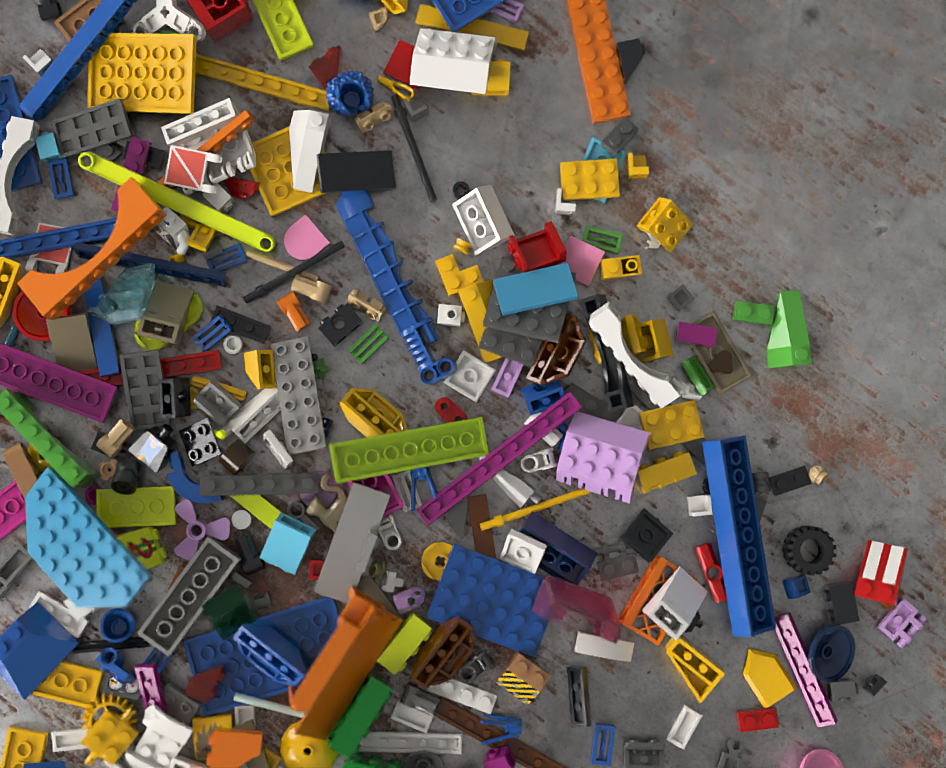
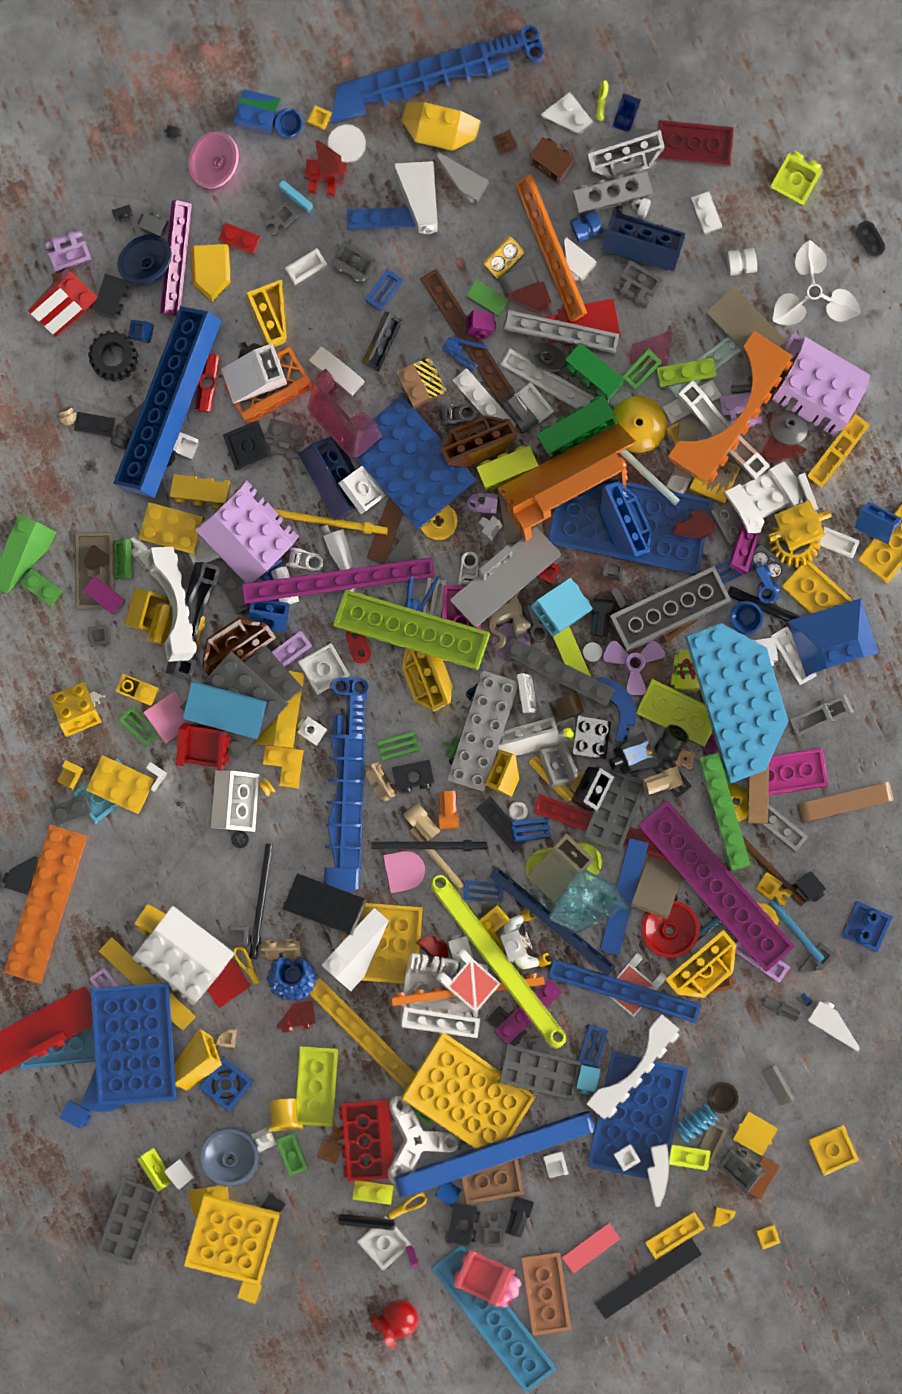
camera: 150 degrees left, 0 degrees up
orange arch [17,177,167,320] -> none
clear green brick [201,584,257,641] -> none
olive plate [369,560,386,581] -> none

